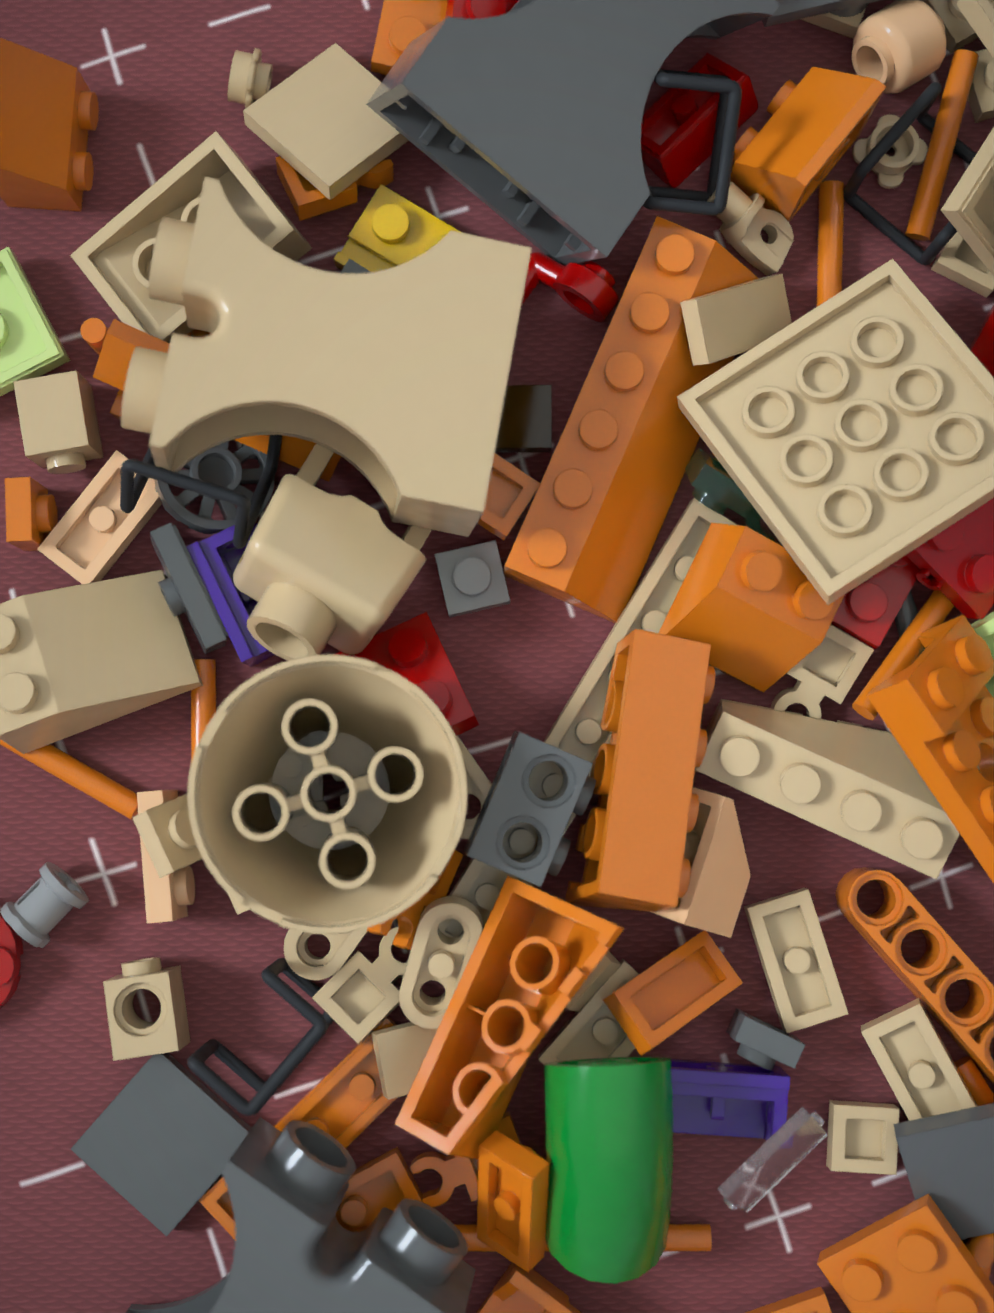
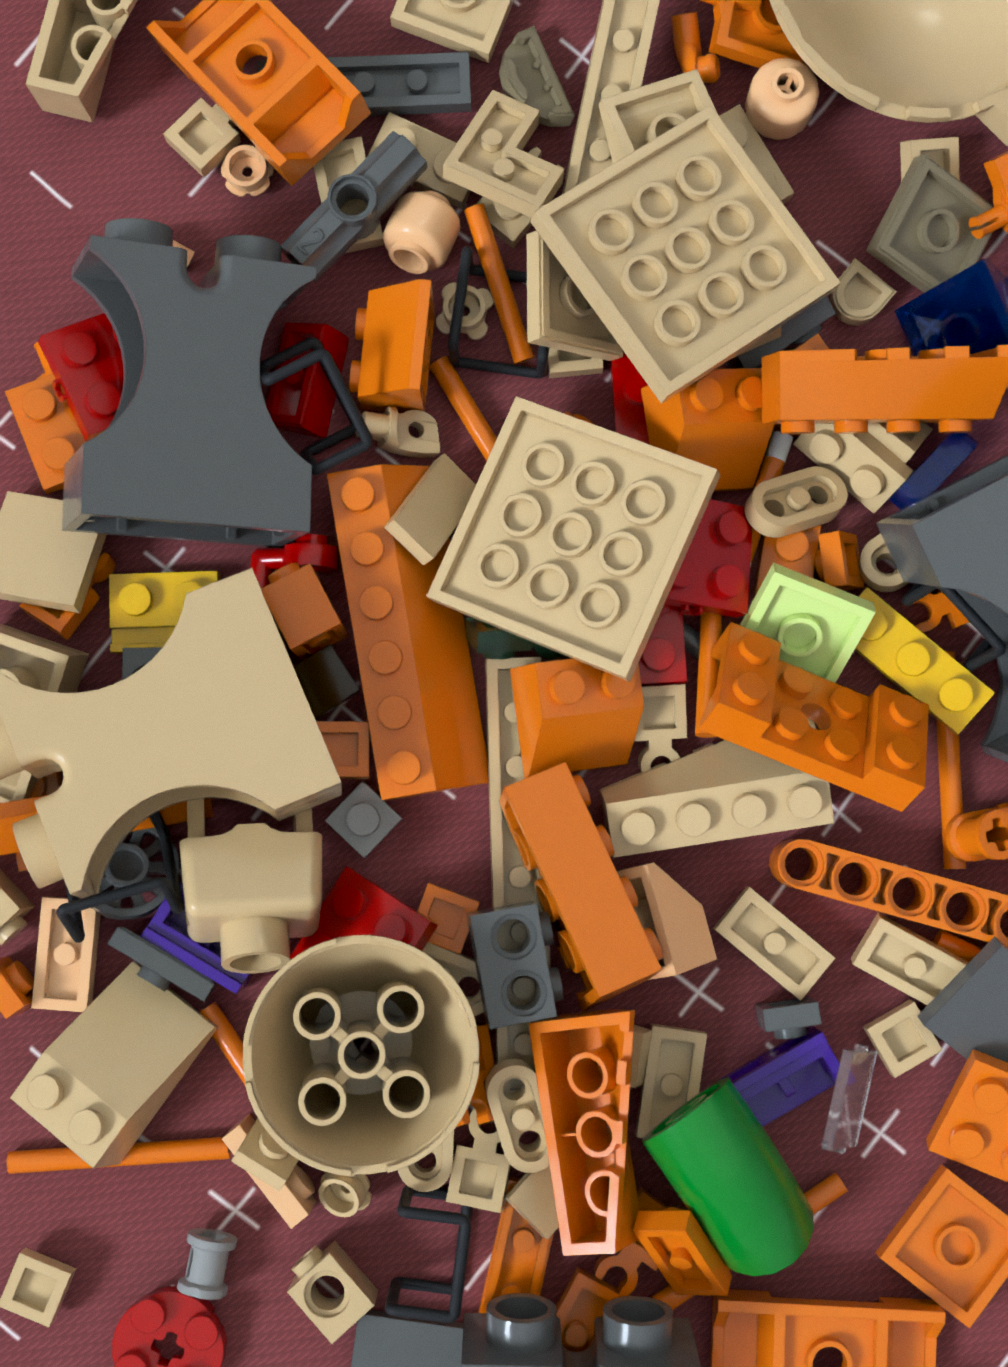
camera: 35 degrees left, 0 degrees up
orange tile [603,930,743,1056] -> none
none -> orange brick [261,562,349,661]
none -> tan plate [319,1173,372,1217]
none -> orange plate [418,882,480,954]

